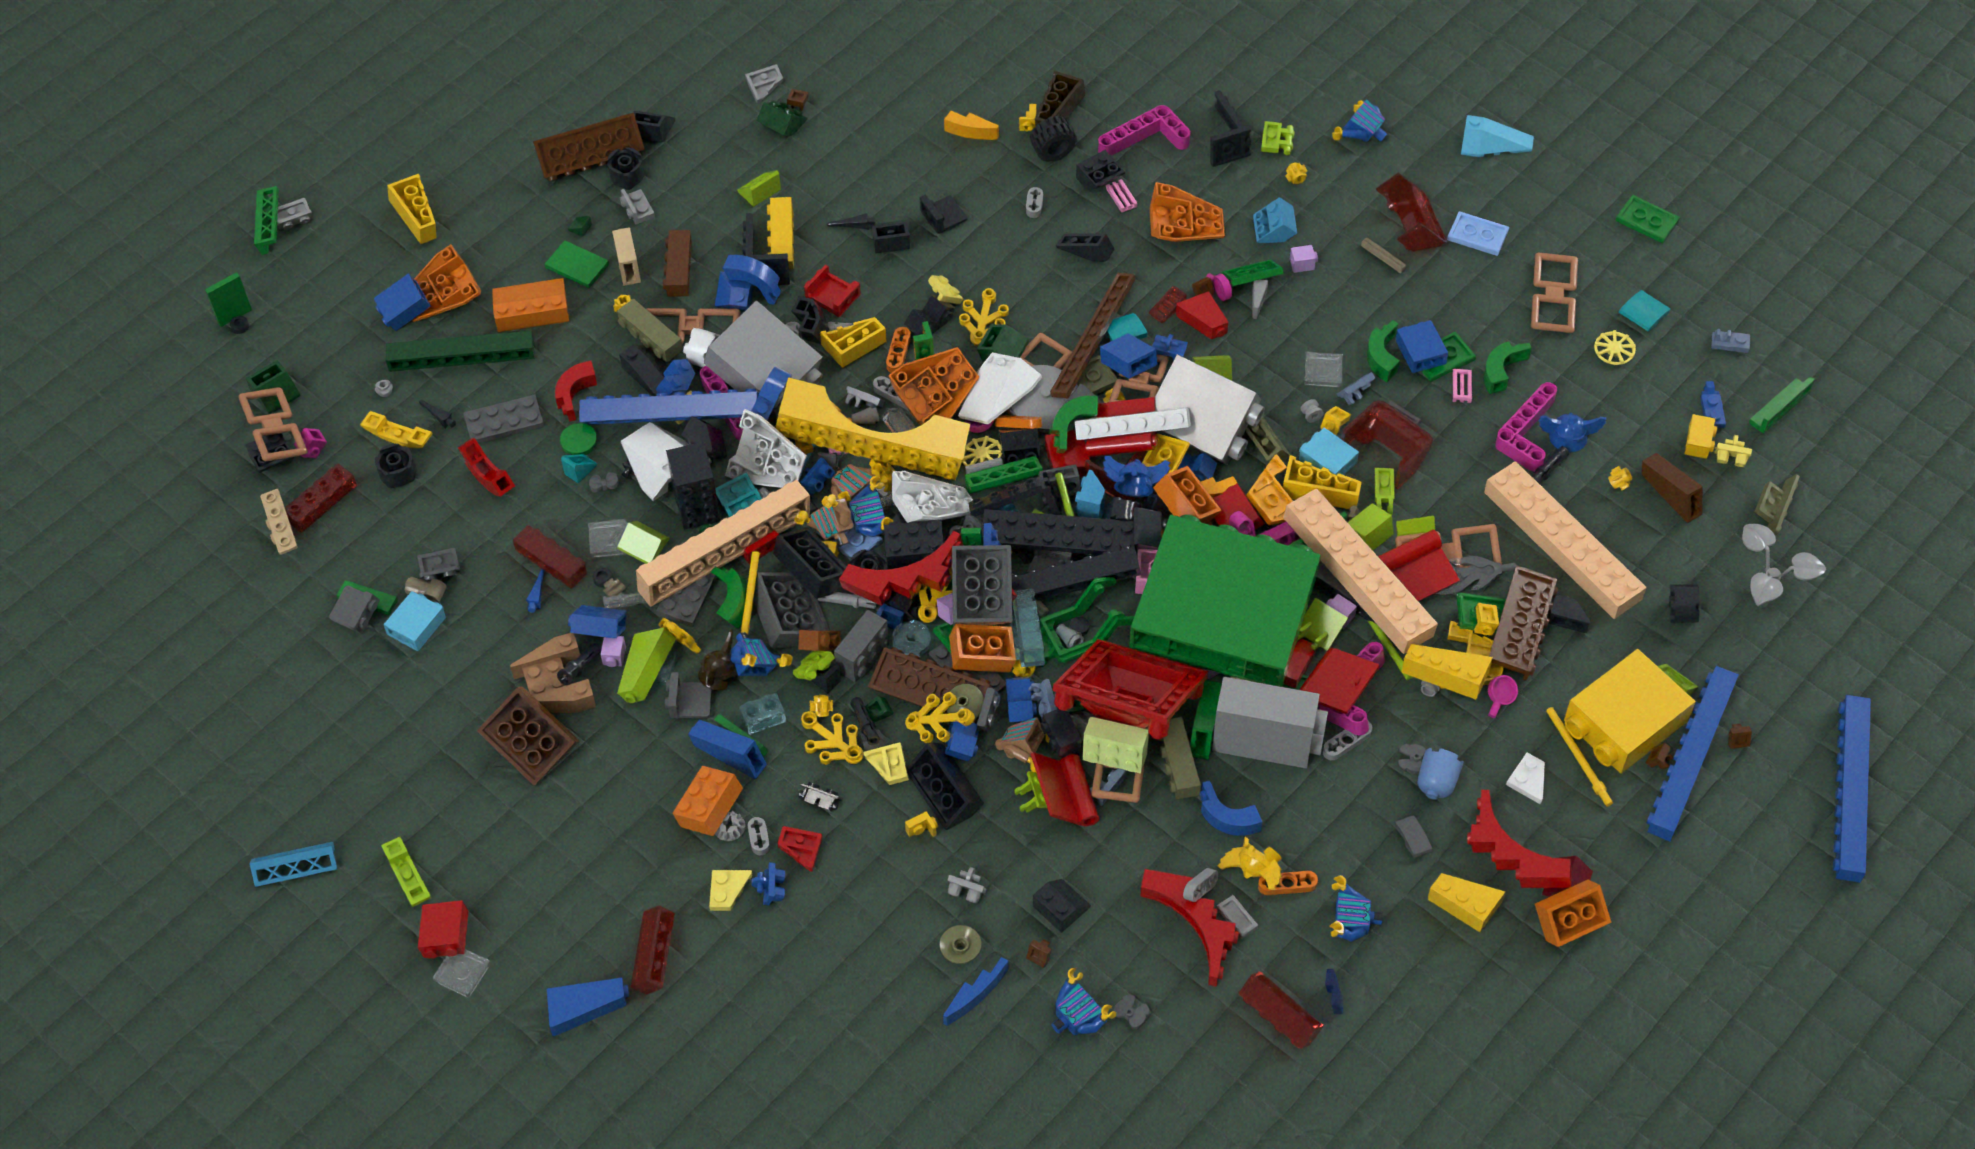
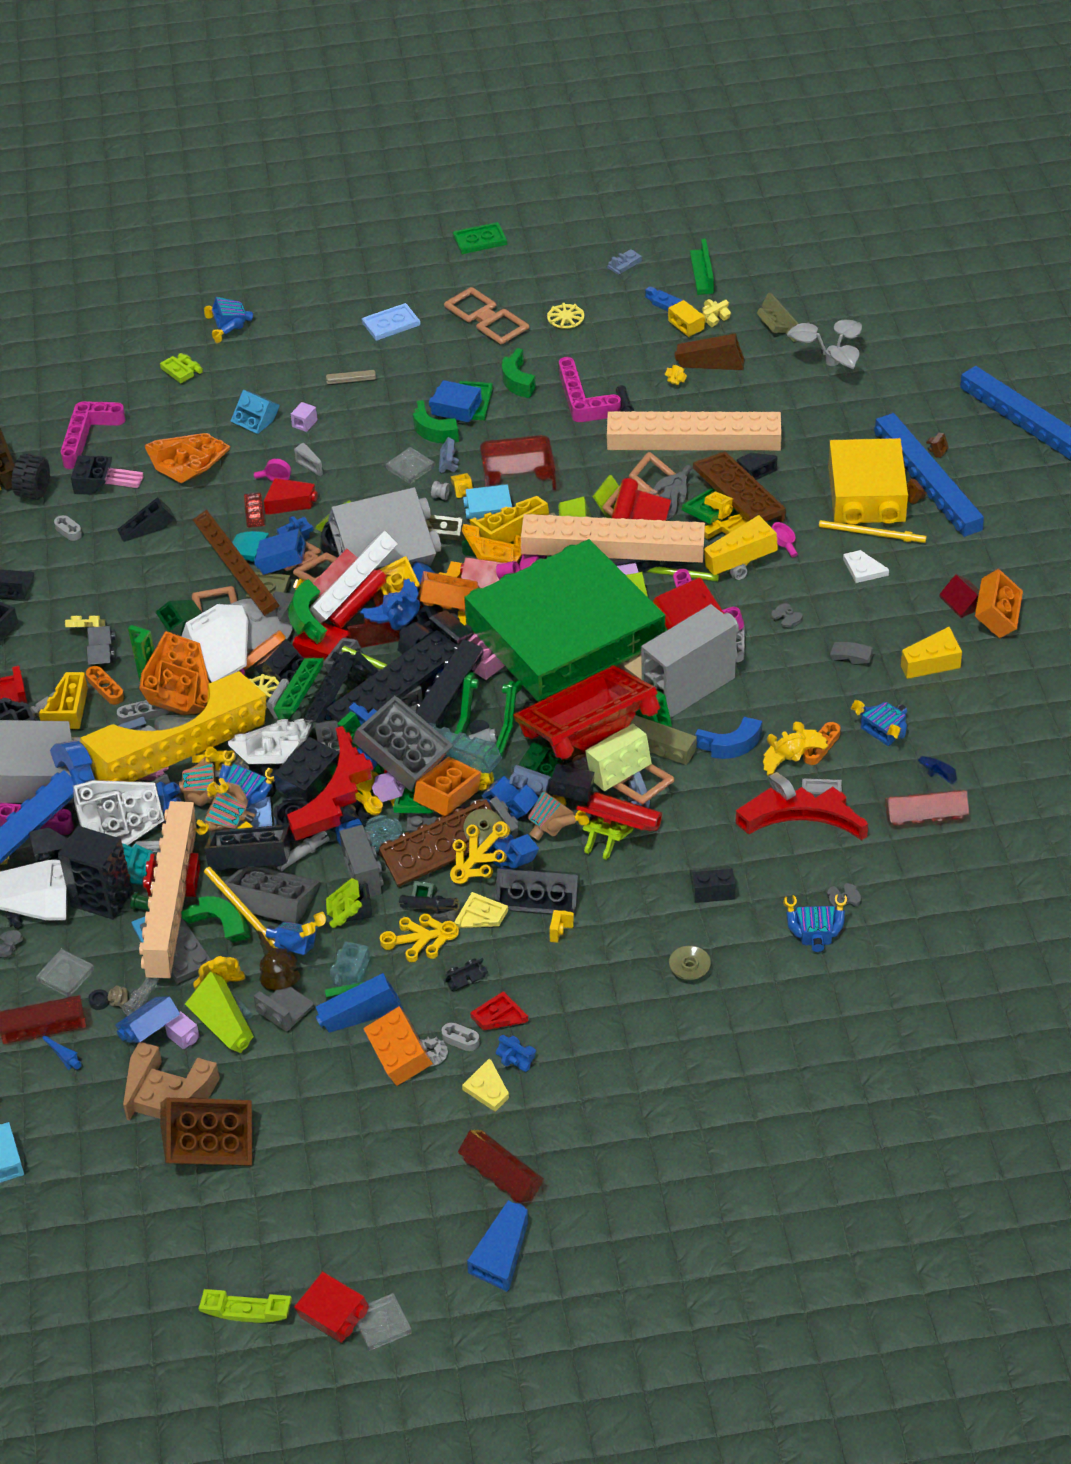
camera: 50 degrees left, 10 degrees down
dark azure fence [250,842,337,887] -> none
black pin [557,643,601,685] -> none
slope [617,521,670,564] -> none
dark orange slope [798,630,841,651] -> none
yellow gear [810,695,833,717] -> none
blue slope [943,957,1009,1026] -> none
light grey hips [947,867,987,904] -> none
yellow plant [959,288,1009,346] -> none
reddish brown tile [1026,939,1052,968] -> none
dark azure slope [1075,470,1105,519] -> none
reddish brown tile [1192,277,1215,296] -> none
black bracket [1210,90,1251,167] -> none
green tile [1221,259,1284,286] -> none
yellow gear [1285,162,1308,184] -> none
lime hinge [1374,468,1394,515] -> none
clear red windscreen [1376,172,1447,252] -> none
medium blue cylinder [1417,748,1464,799] -> none
bright pink tile [1453,369,1472,403] -> none
medium azure wedge [1461,115,1534,157] -> none
red arch [1467,790,1572,888] -> none
blue helmet [1539,413,1606,452] -> none
teal slope [1619,290,1671,331] -> none
black brick [1669,584,1700,623] -> none

